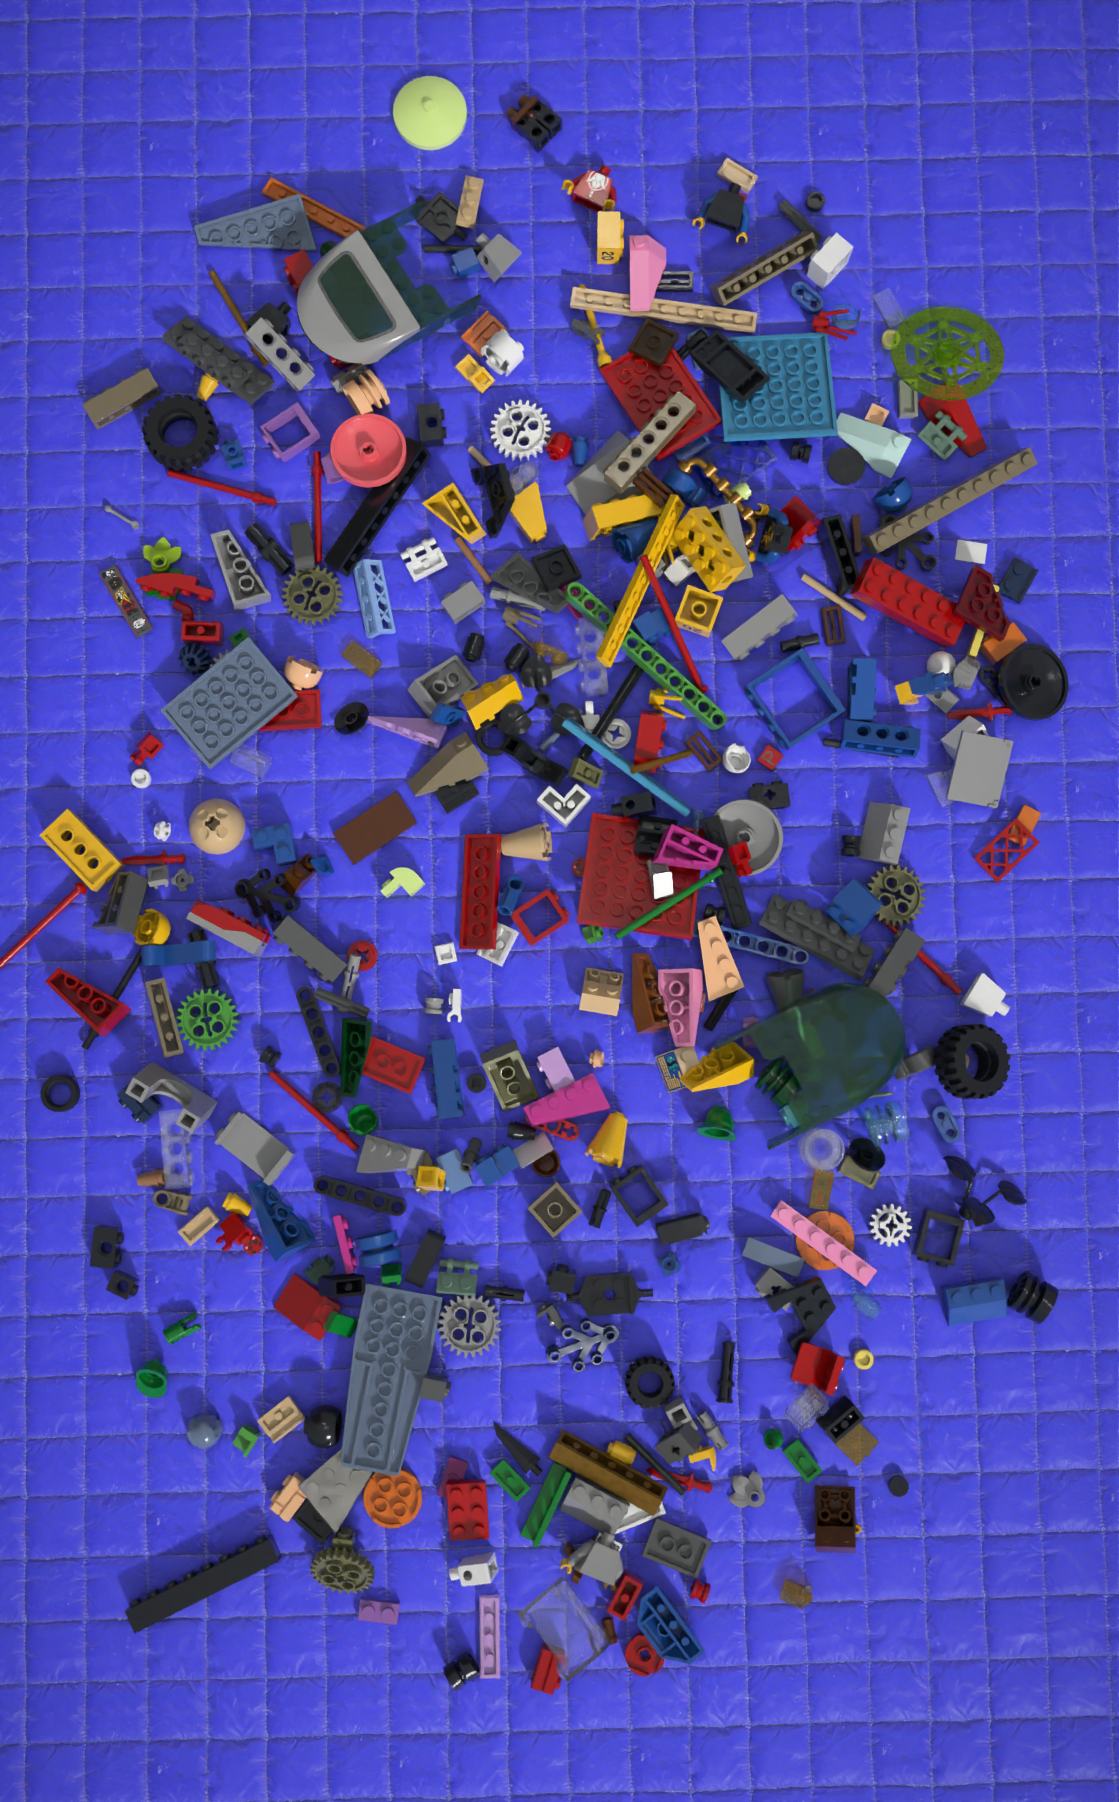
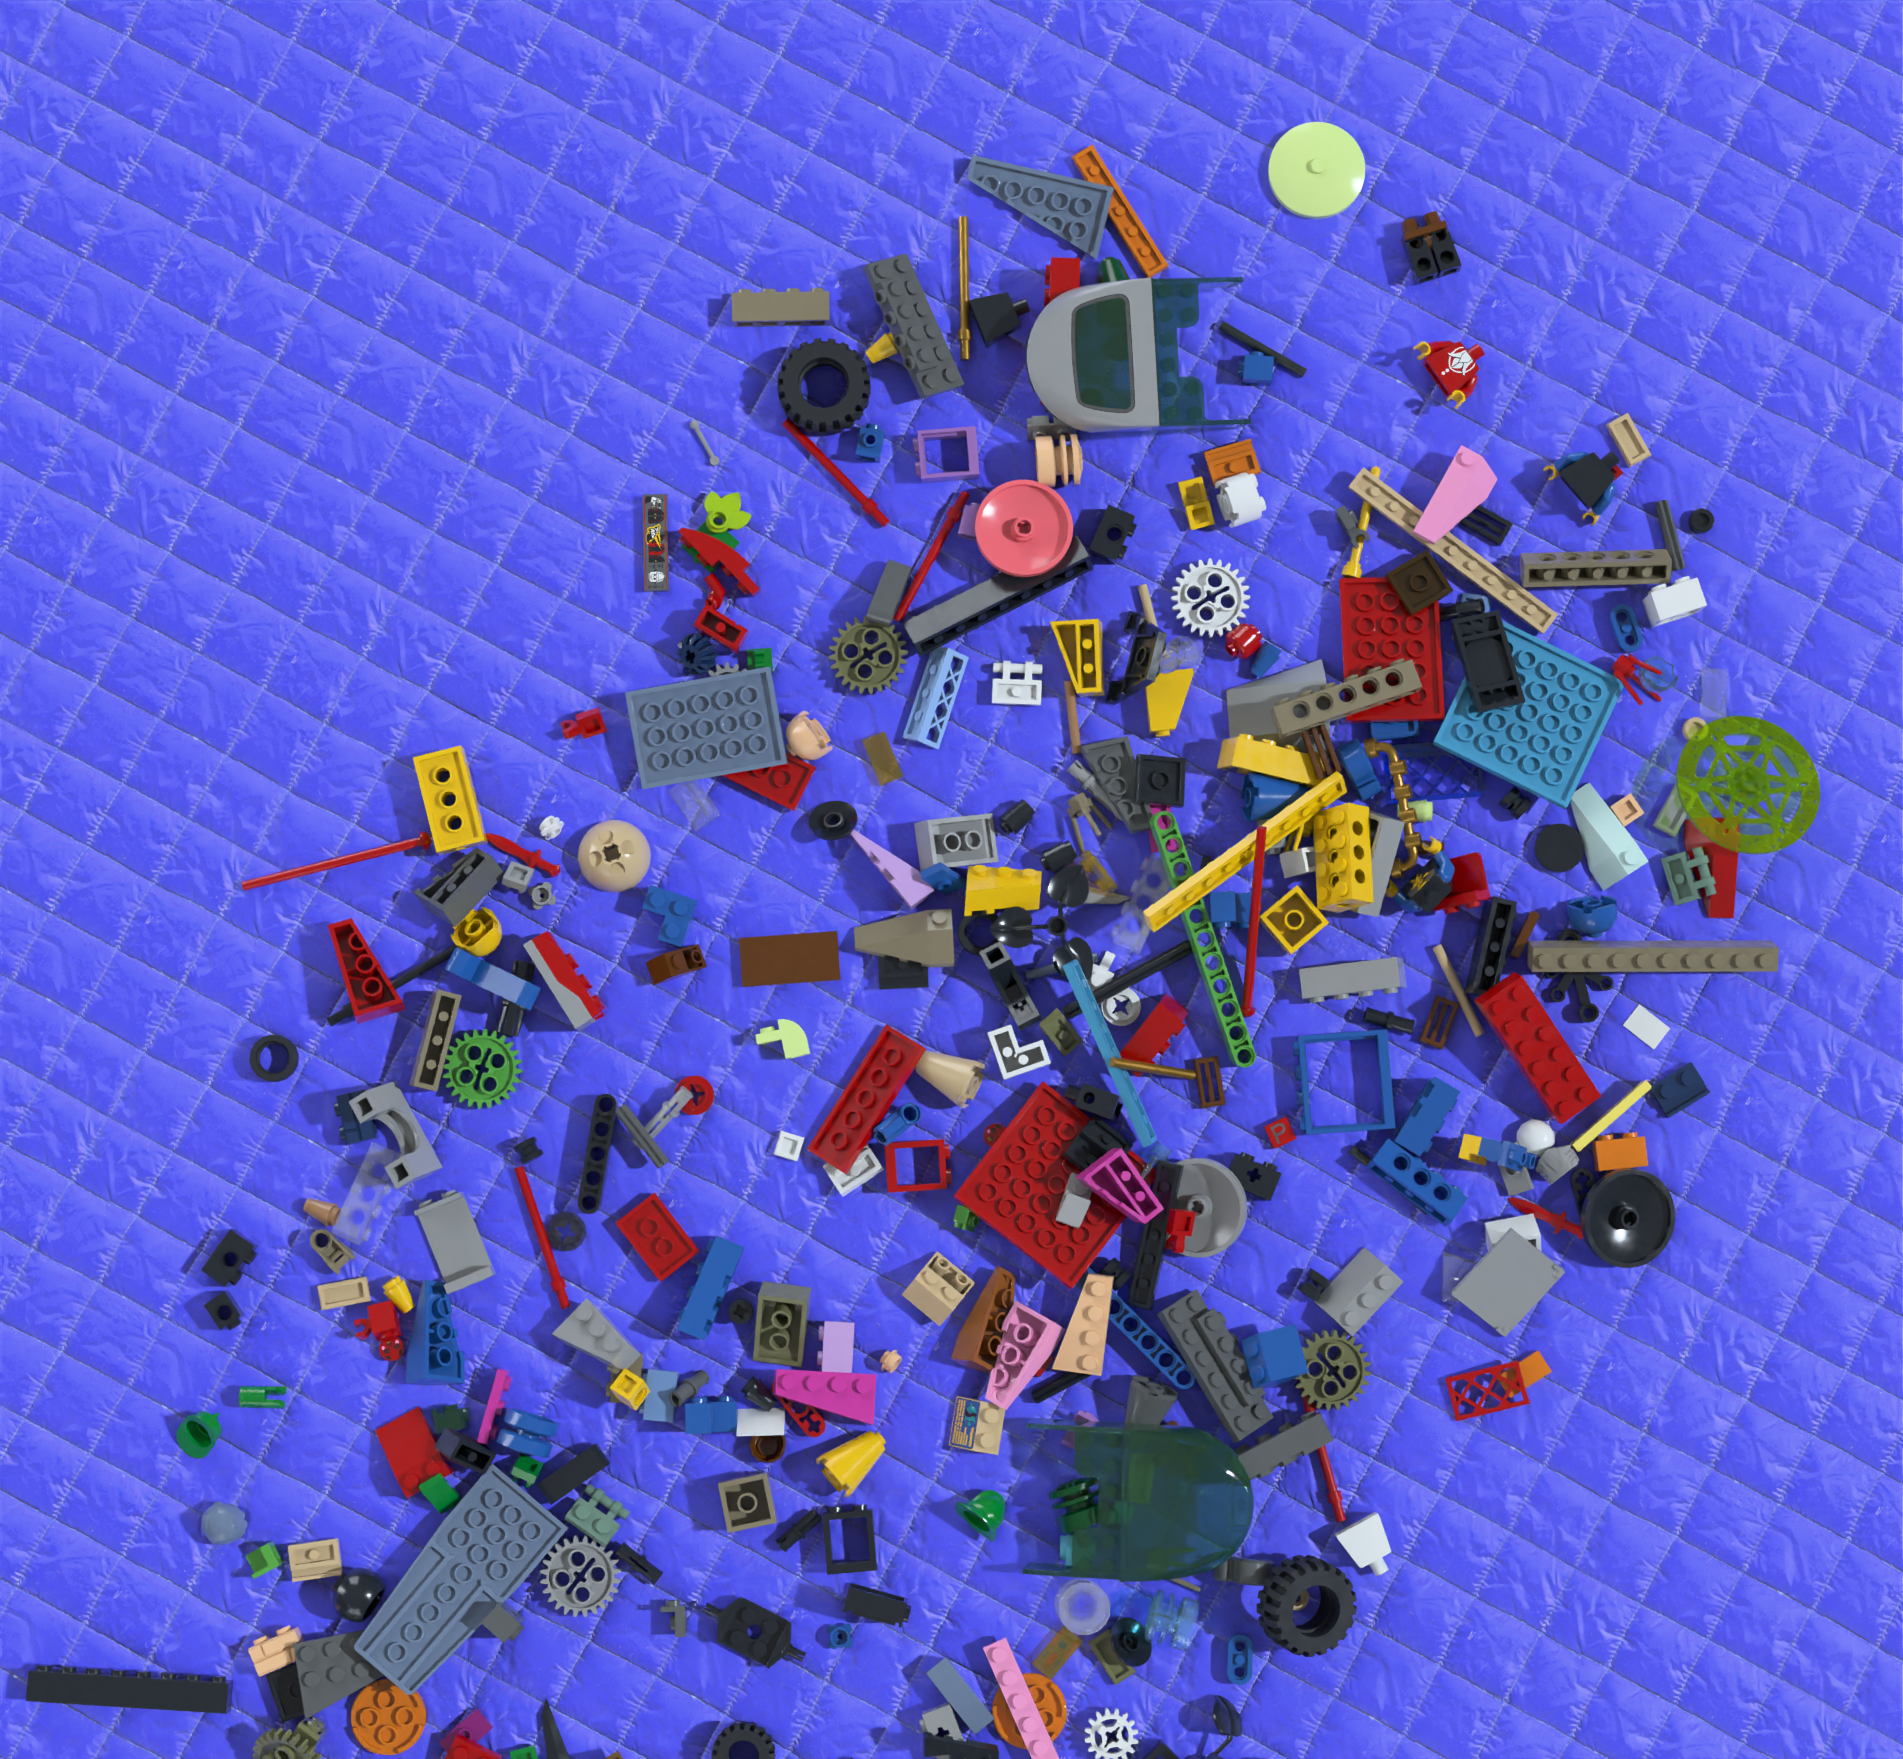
camera: 30 degrees right, 0 degrees up
white tile [131,769,151,789] -> none
light grey wedge [210,529,271,612] -> none
black plant [235,869,300,923] -> none
light grey brick [243,317,315,392] -> none
black piece [244,522,294,576] -> none
dark grey wedge [272,912,347,983] -> none
blue tile [310,855,334,875] -> none
black beam [313,1175,407,1216] -> none
dark green wedge [340,1017,373,1097] -> none
green hair [348,1104,378,1136] -> none
black plate [415,192,468,245] -> none
light grey wheel [423,997,444,1015] -> none
light grey brick [441,581,486,624] -> none
white plate [447,989,462,1022] -> none
tan plate [456,175,484,229] -> none
light grey torso [475,233,522,282] -> none
dark blue plant [545,1318,619,1372] -> none
black brick [546,1264,576,1295] -> none
yellow brick [597,211,624,264] -> none
green bar [614,867,723,940] -> none
yellow plant [649,688,687,719] -> none
yellow wedge [680,1038,754,1092] -> none
white hair [722,743,751,773] -> none
dark red plate [953,564,1010,642] -> none

